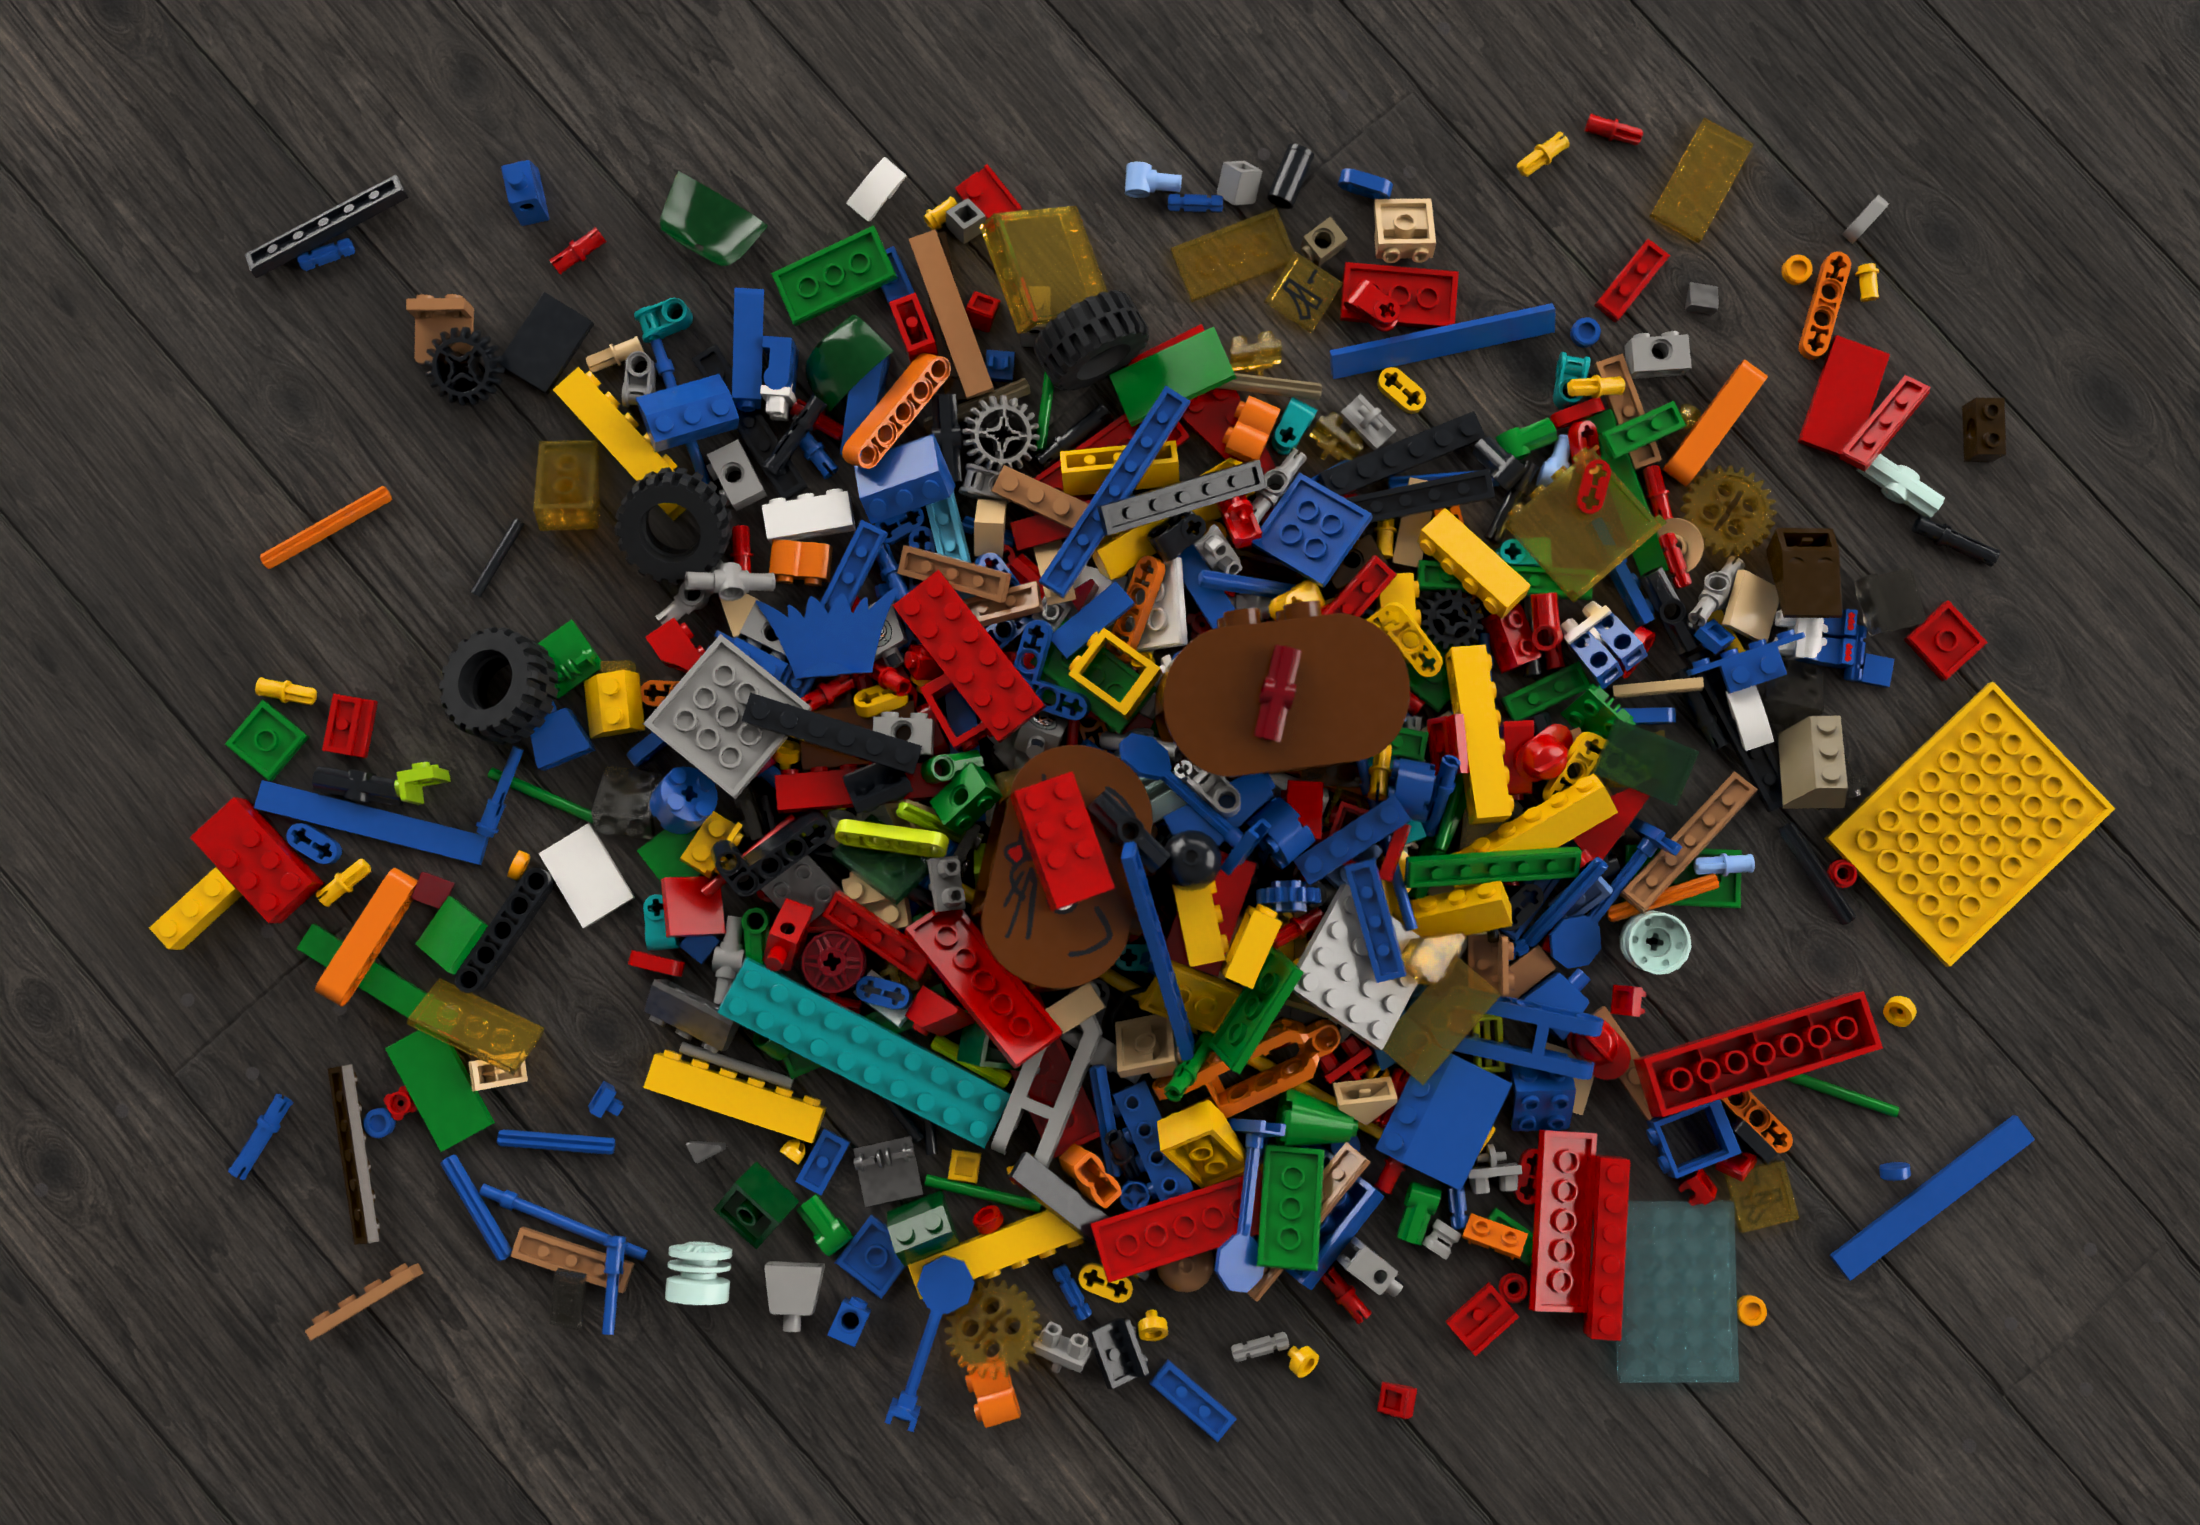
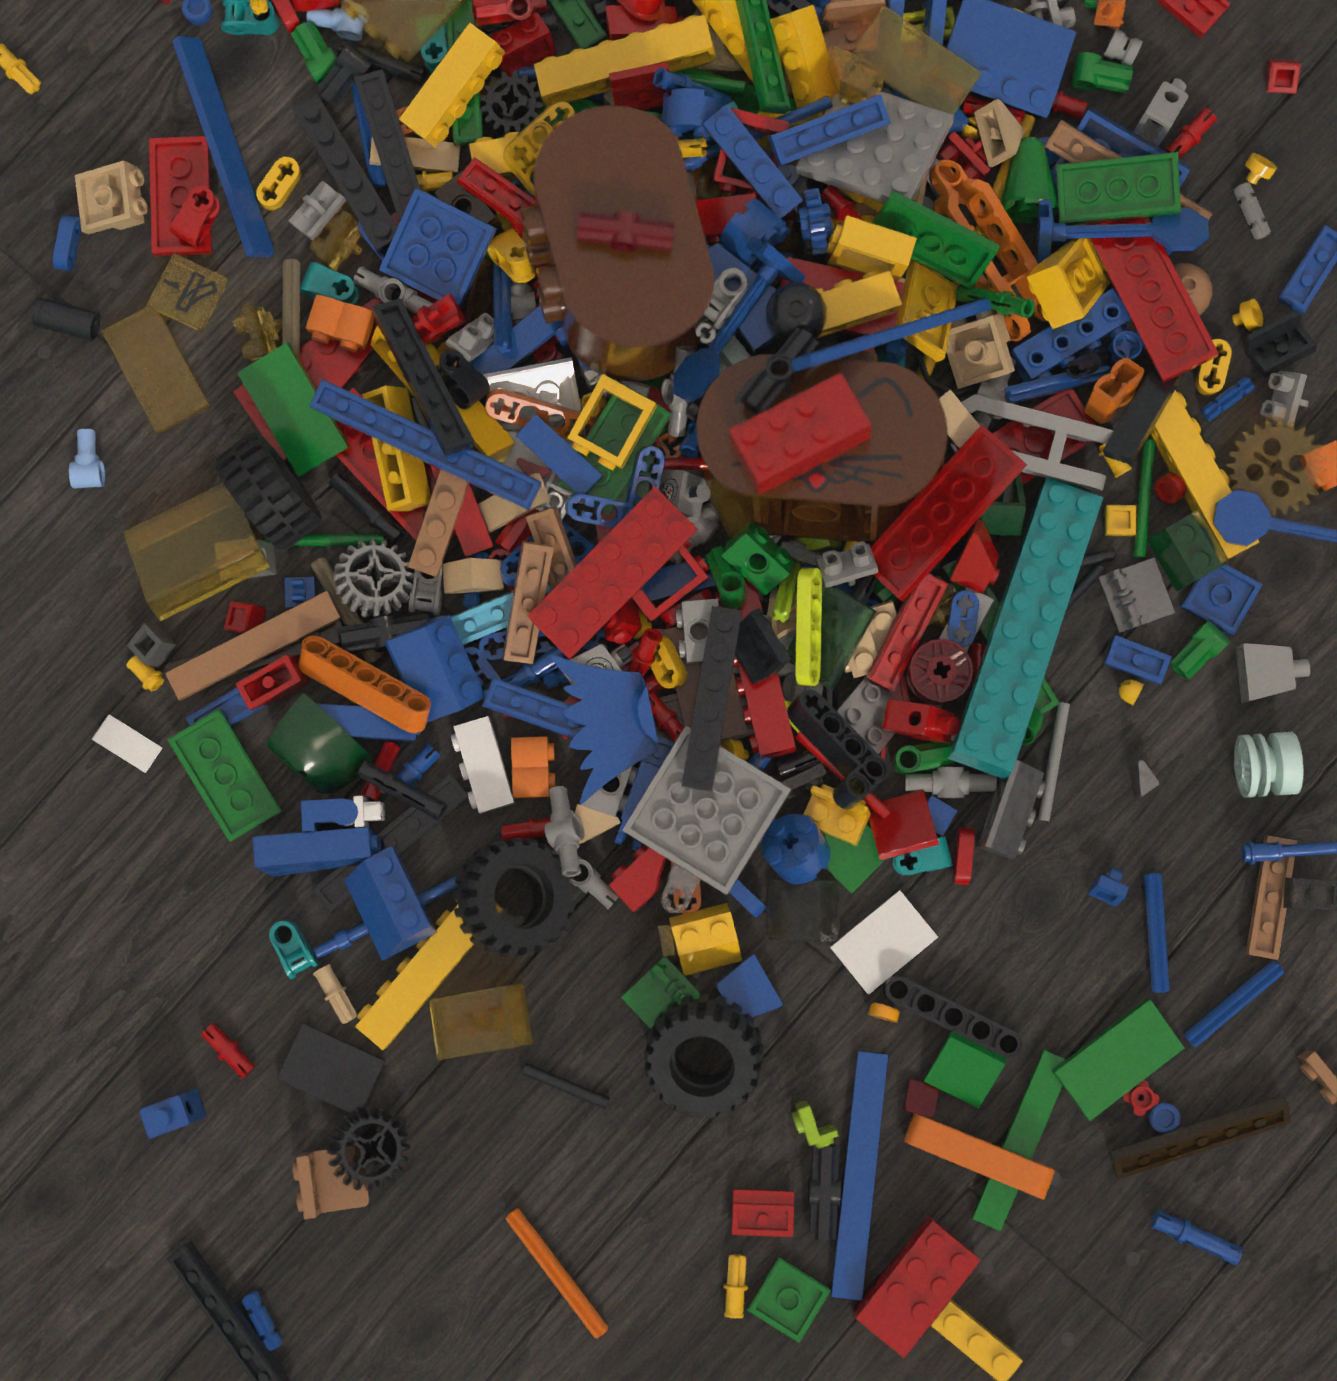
camera: 95 degrees left, 0 degrees up
blue beam [286,823,342,865] -> none
yellow axle [315,859,371,907] -> none
clear yellow tile [407,978,544,1075] -> none
tan slope [468,1052,528,1091] -> none
blue pin [476,746,524,838] -> none
blue bar [479,1183,648,1261] -> none
green bar [487,767,599,824] -> none
light grey piece [621,351,657,407] -> none
yellow brick [643,1049,827,1143] -> none
dark green piece [660,171,768,266] -> none
light grey brick [706,439,767,511] -> none
dark green slope [713,1161,800,1250] -> none
blue brick [828,1296,872,1347] -> none
neon yellow axle [931,1035,1012,1088] -> none
red plate [955,164,1022,235] -> none
blue axle [1168,194,1223,213] -> none
light grey panel [1217,161,1262,205] -> none
dark tan brick [1301,216,1348,267] -> none
blue axle [1447,1186,1468,1229] -> none
none -> clear piece [661,862,700,914]

